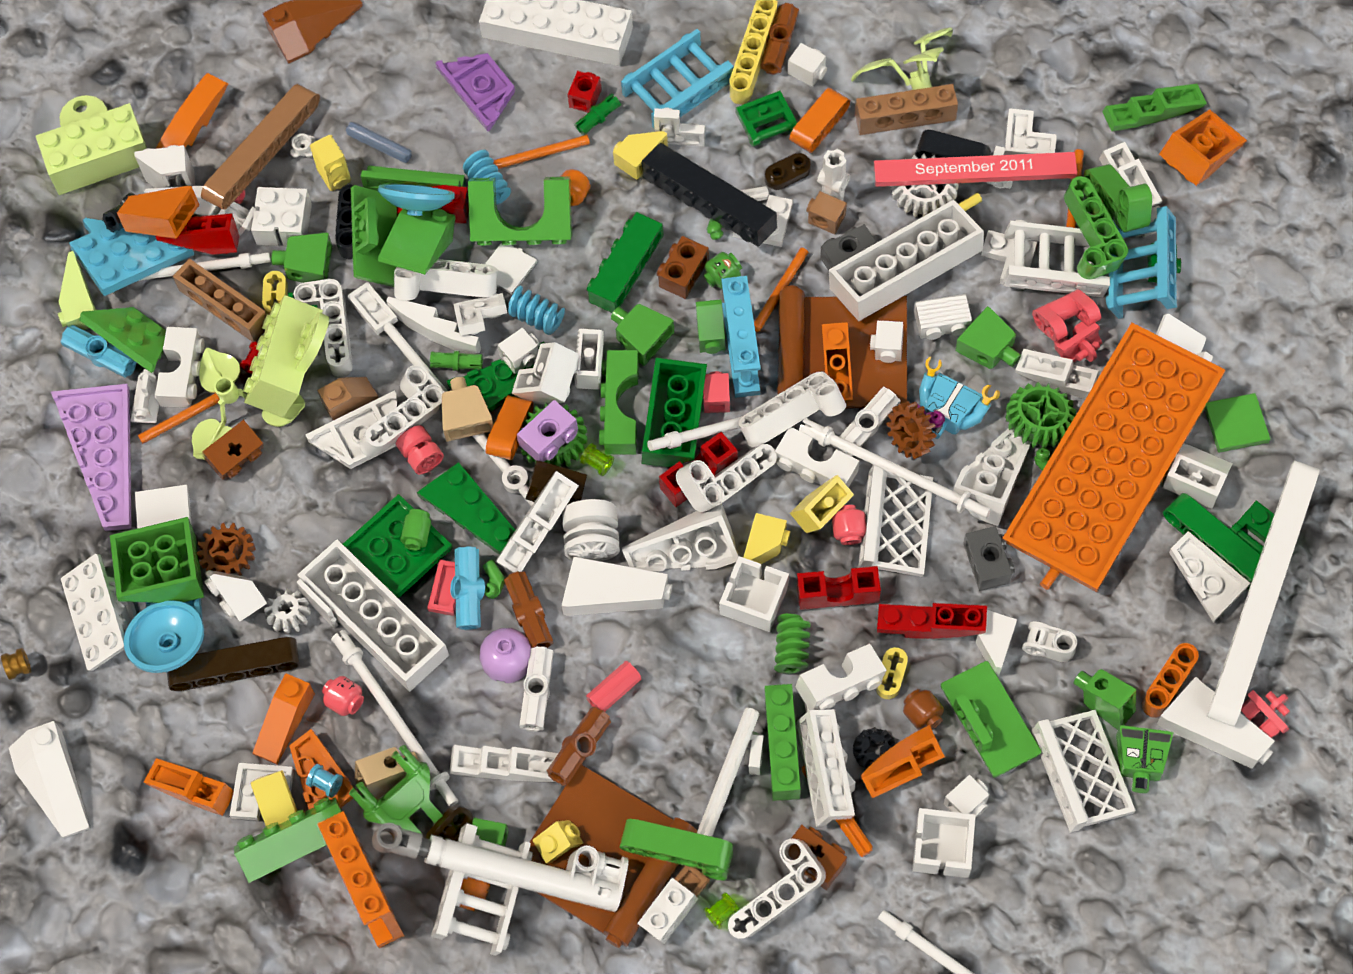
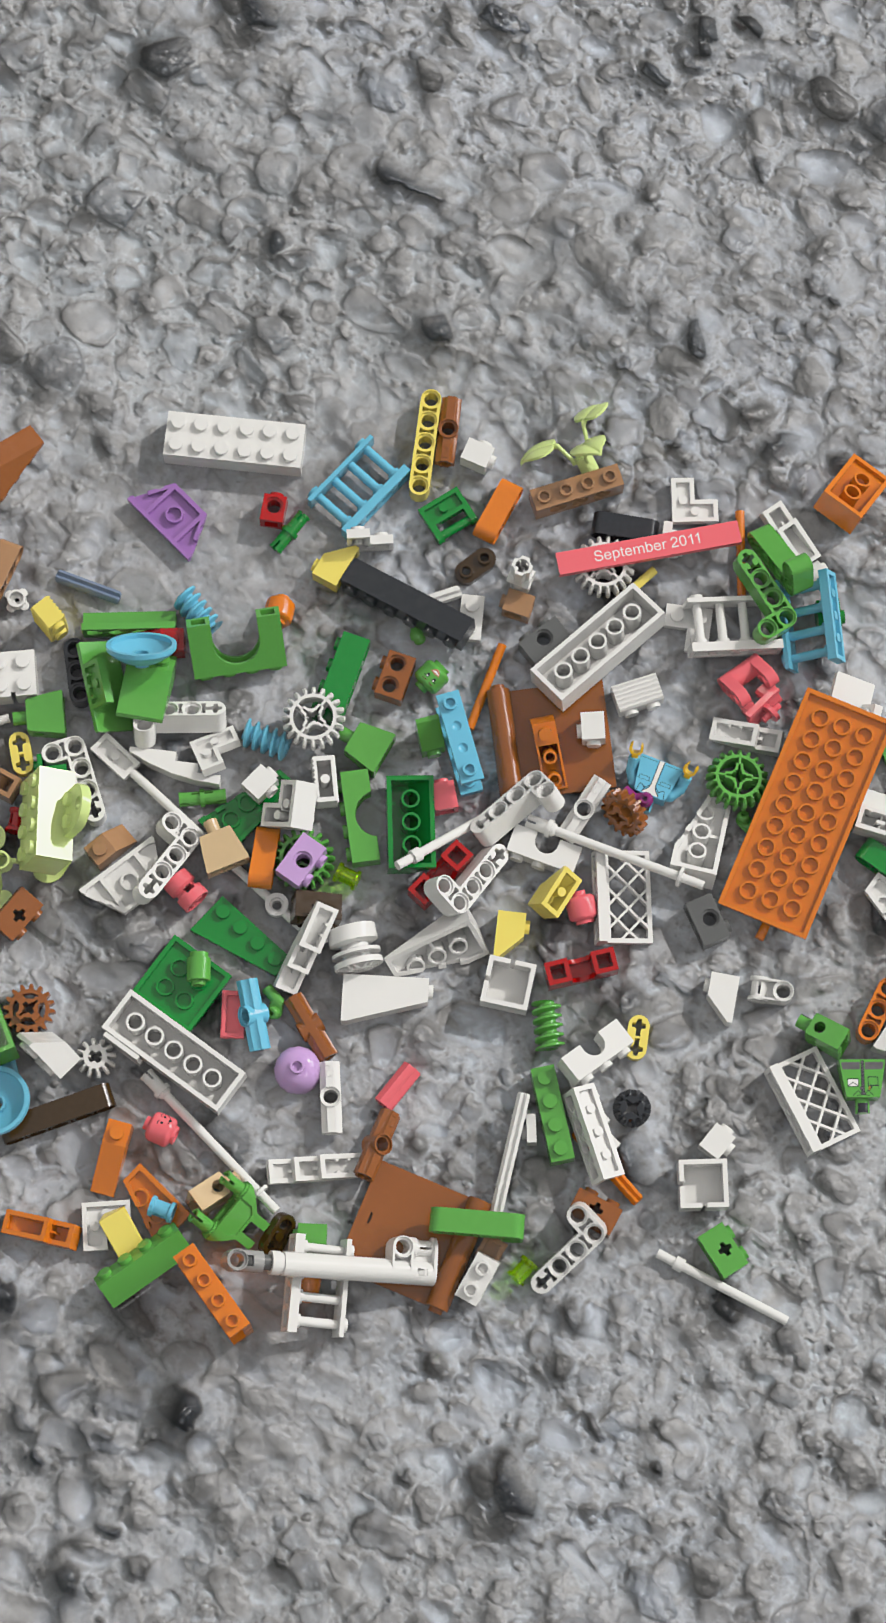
camera: 15 degrees left, 10 degrees up
white piece [485,242,537,295] -> none
orange bar [494,135,590,169] -> none
light yellow bracket [533,820,583,864] -> none
orange slope [861,725,945,798] -> none
red slope [877,603,987,639] -> none
dark orange head [903,689,944,730] -> none
bright green bracket [941,661,1041,778] -> none
bright green torso [955,306,1021,369] -> none
bright green slope [1102,84,1207,132] -> none
none -> white gear [282,687,345,751]
none -> bright green brick [696,1222,749,1281]

